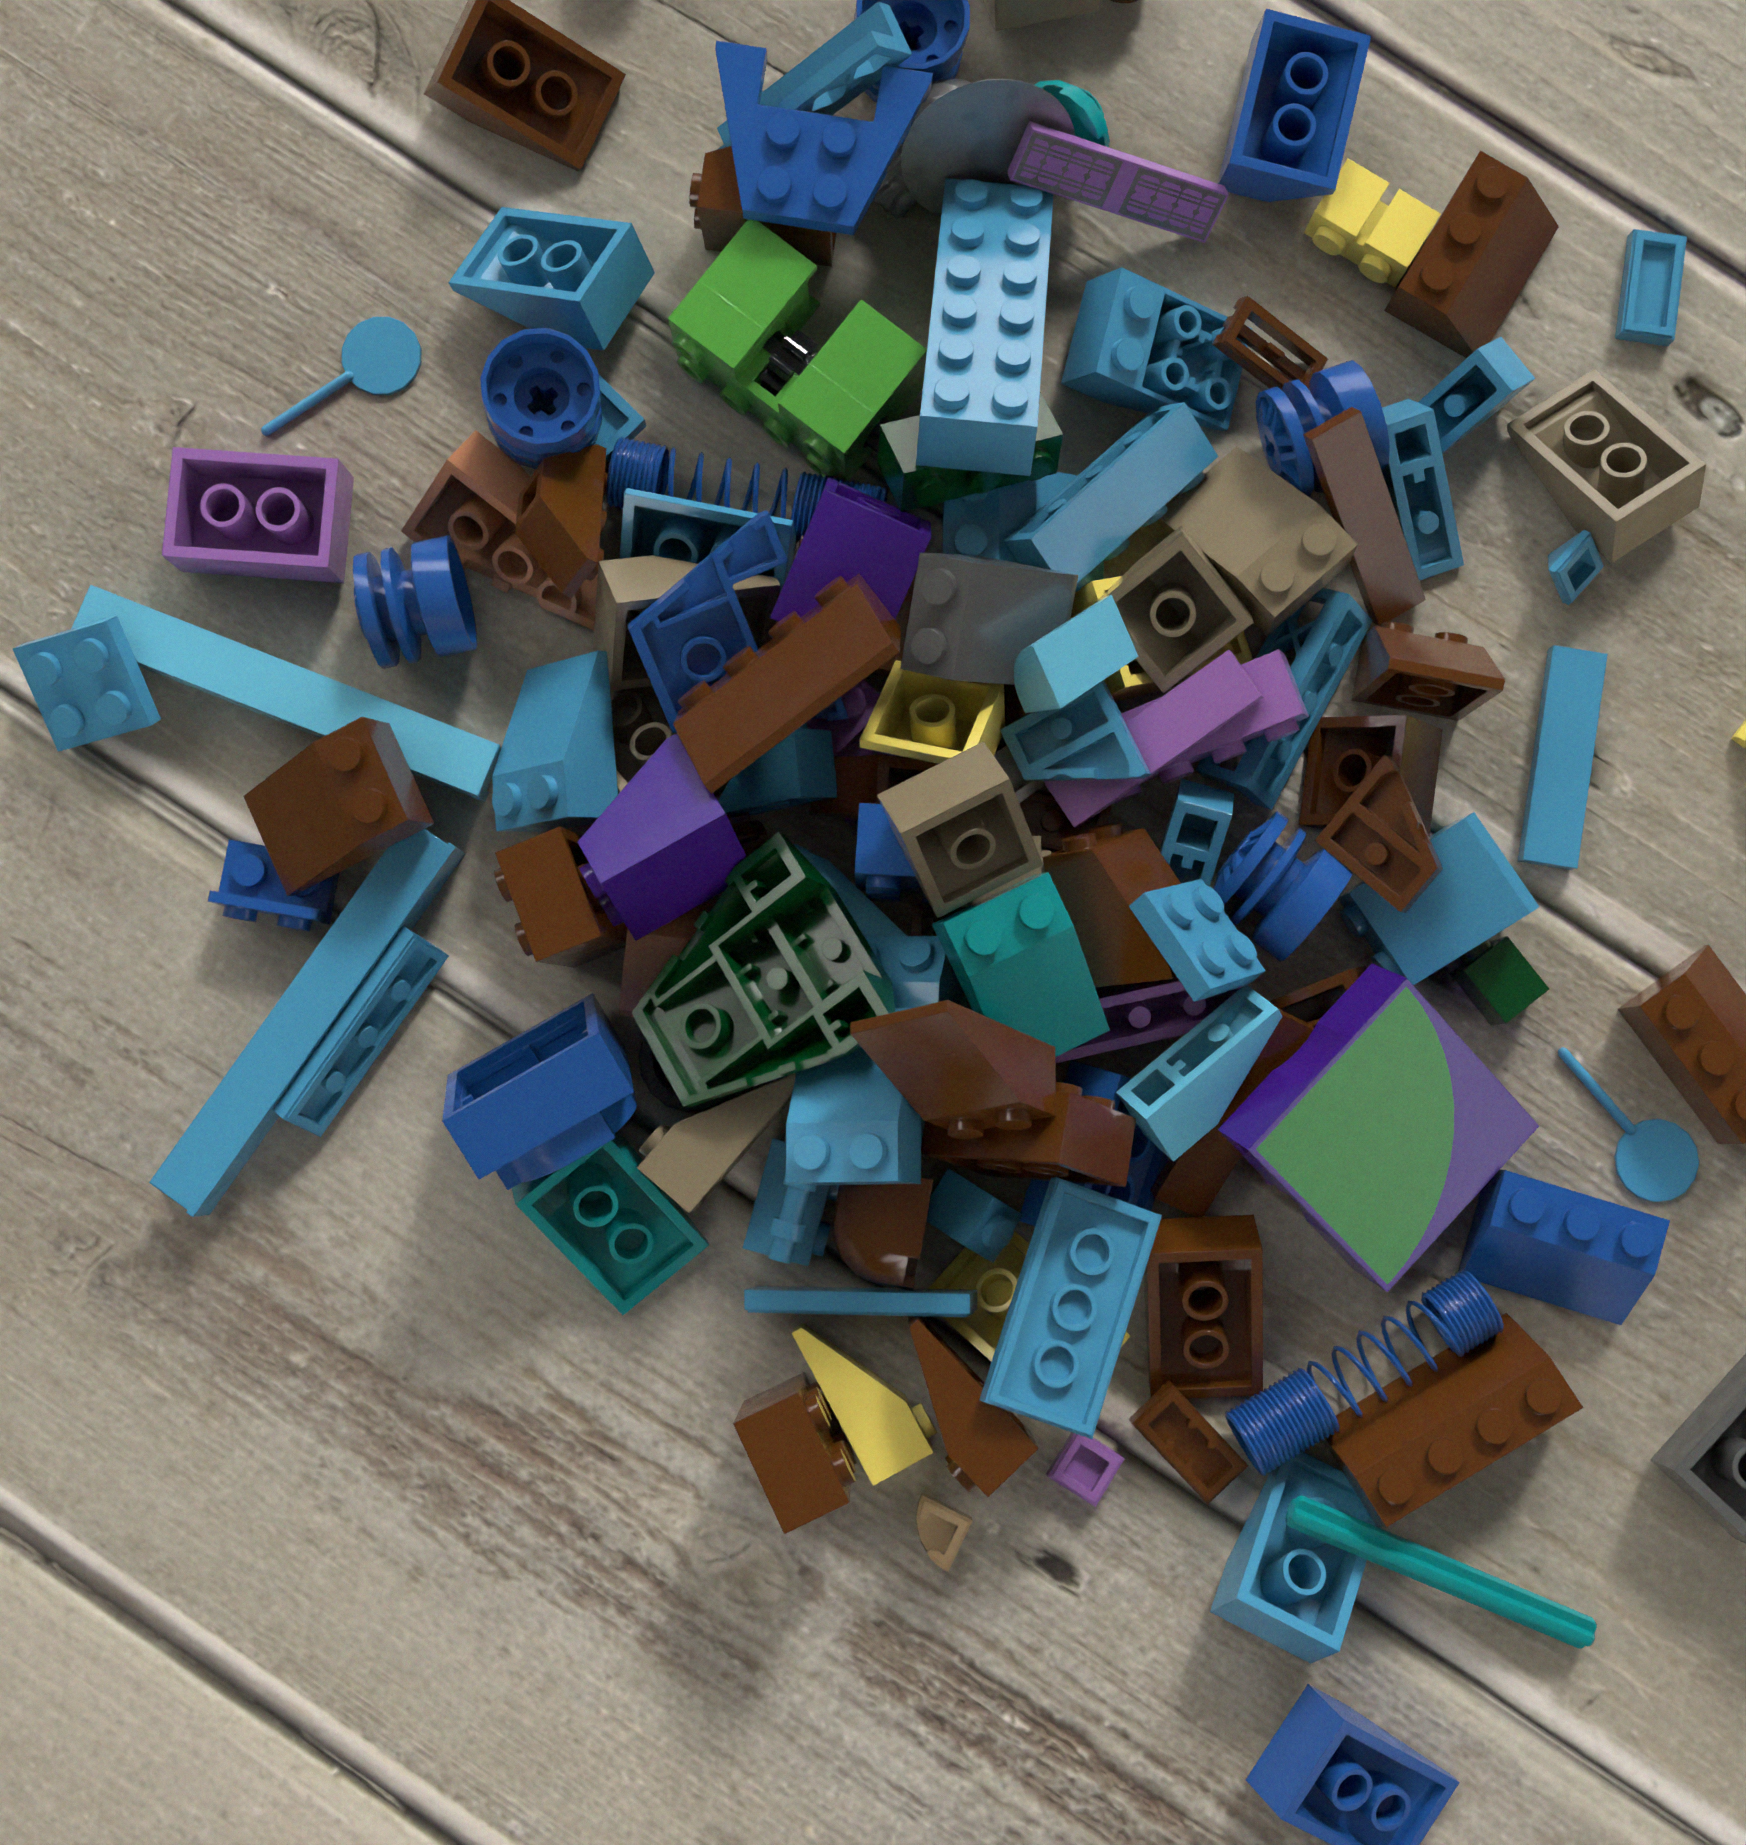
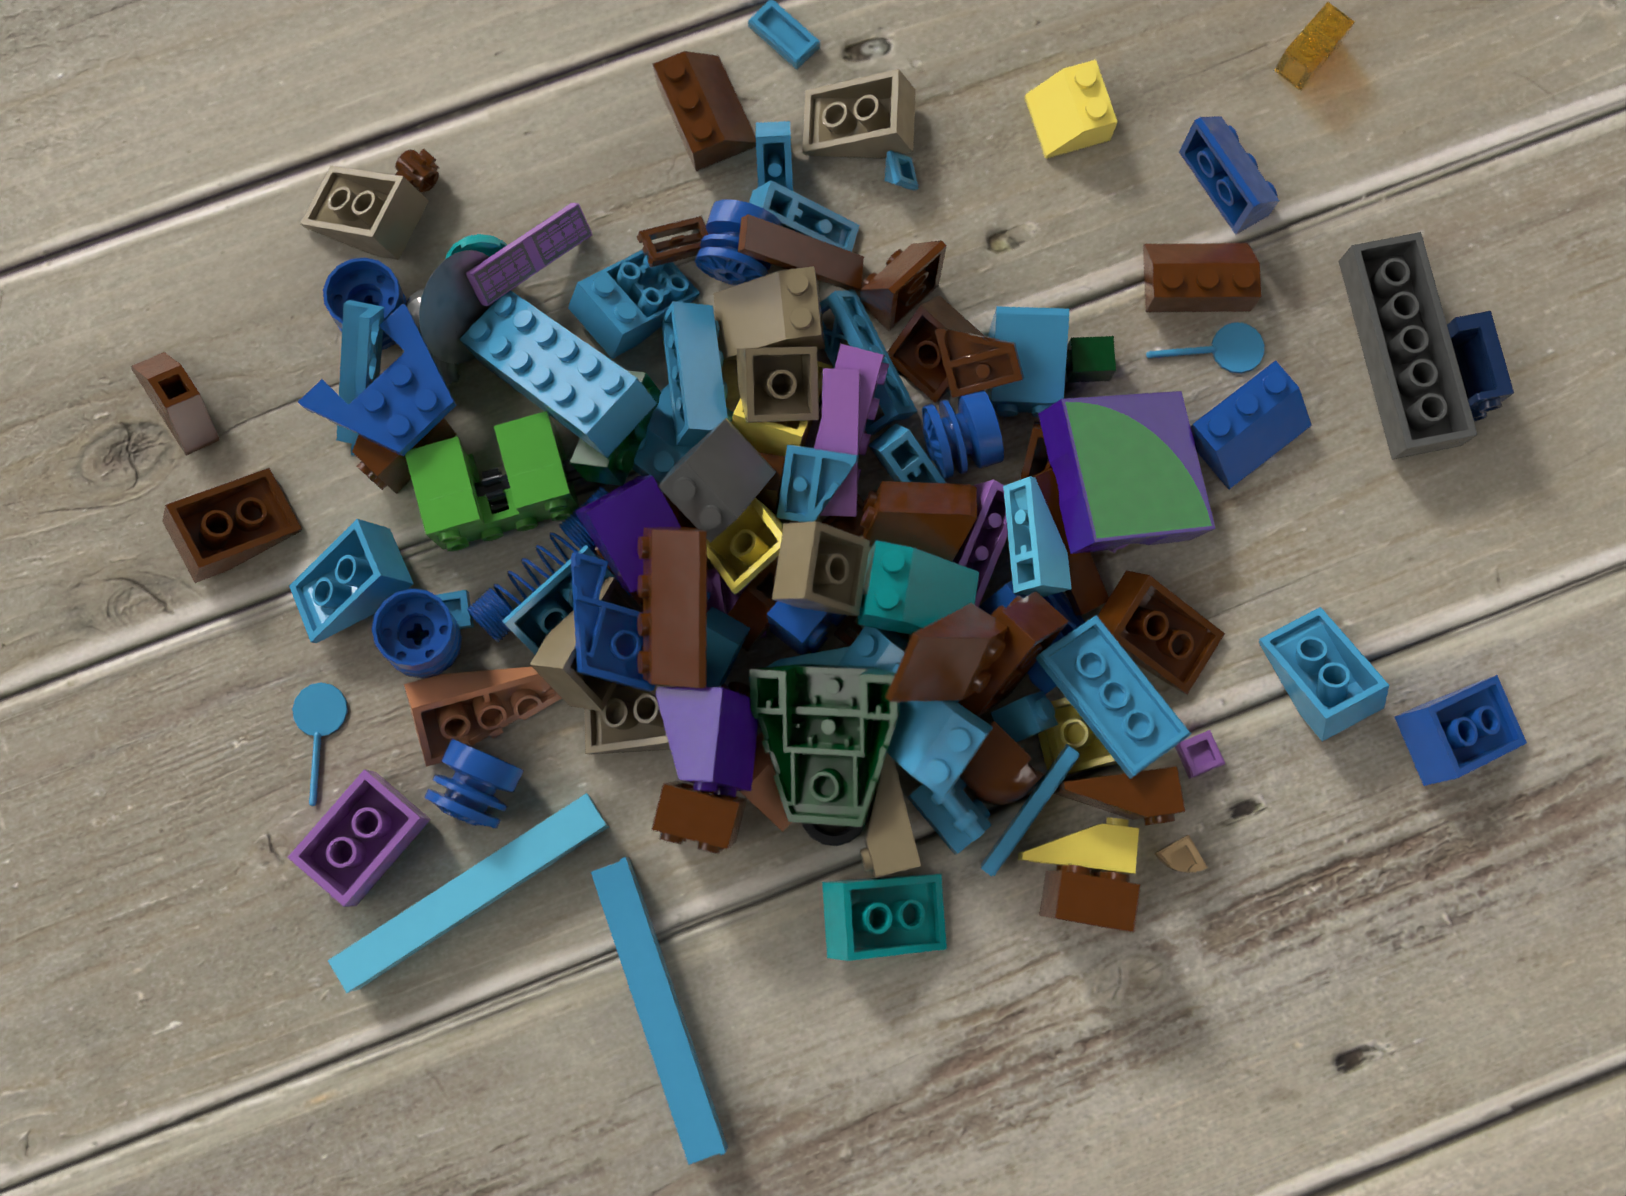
camera: 55 degrees left, 5 degrees down
dark azure plate [13,616,161,752] -> none
blue bracket [208,839,340,932] -> none
reddish brown slope [243,717,434,896] -> none
dark azure tile [273,926,449,1137] -> none
blue container [442,993,637,1190] -> none
dark azure slope [492,650,618,832] -> none
reddish brown slope [515,444,608,598] -> none
medium azure brick [1014,595,1139,713] -> none
dark azure plate [1129,879,1265,1002] -> none
reddish brown plate [1129,1381,1249,1504] -> none
blue slope [1217,9,1371,202] -> none
blue piece [1225,1269,1504,1476] -> none
teal axle [1285,1495,1597,1649] -> none
light yellow piece [1304,158,1441,287] -> none
reddish brown slope [1324,1313,1583,1528] -> none
dark azure tile [1517,645,1608,870] -> none

